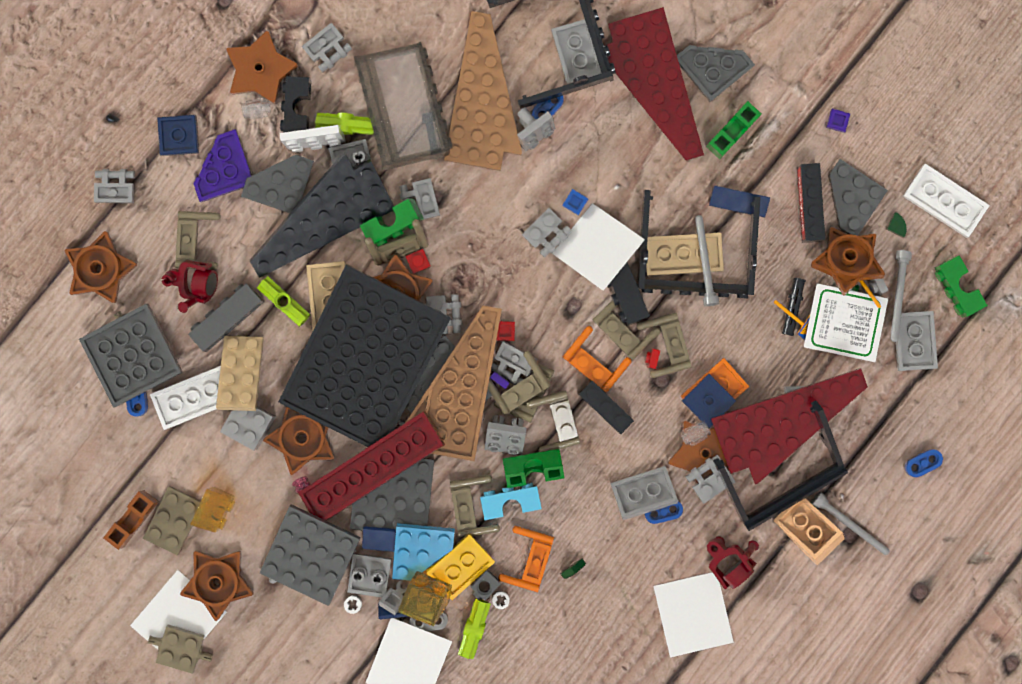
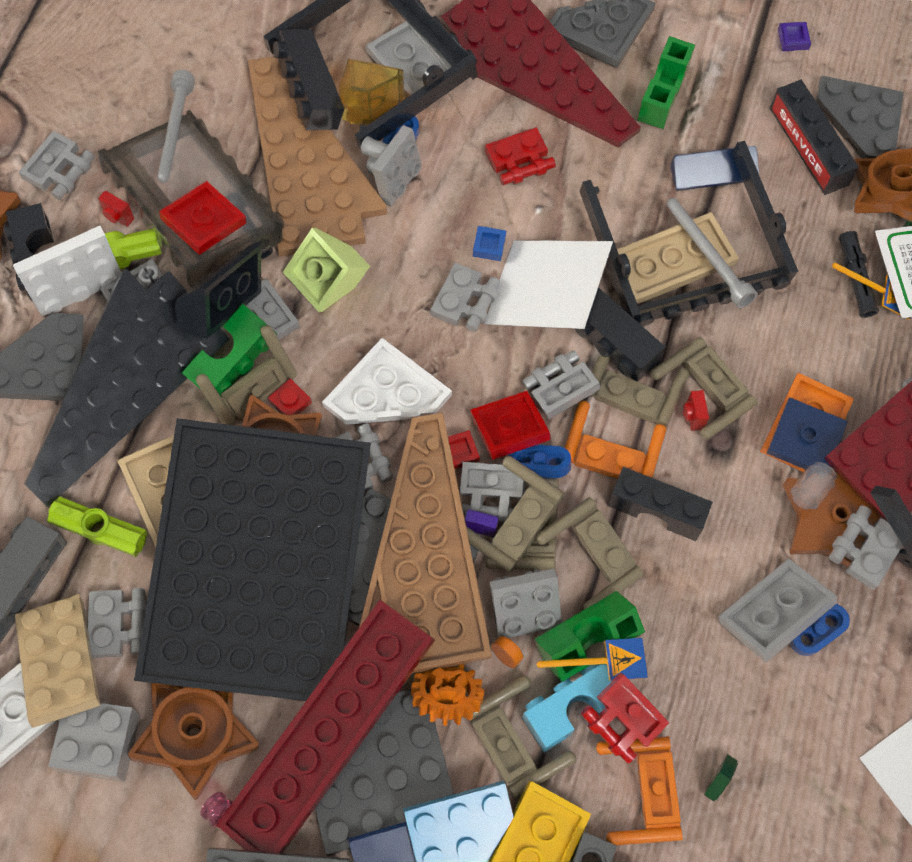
camera: 25 degrees left, 20 degrees down
none -> light grey plate [88,588,147,658]
none -> red plate [98,190,134,227]
none -> light grey piece [157,70,195,183]
none -> red plate [159,181,247,255]
none -> black slope [175,242,261,339]
none -> black brick [273,29,345,131]
none -> yellowish green slope [283,228,370,312]
none -> white plate [322,338,452,425]
none -> clear yellow slope [339,59,404,125]
none -> orange gear [411,664,484,726]
none -> red plate [470,390,551,460]
none -> red plate [485,127,556,186]
none -> orange tile [491,636,523,668]
none -> blue plate [509,445,571,478]
none -> light grey plate [522,350,601,420]
none -> piece [536,638,648,681]
none -> red plate [581,673,669,764]

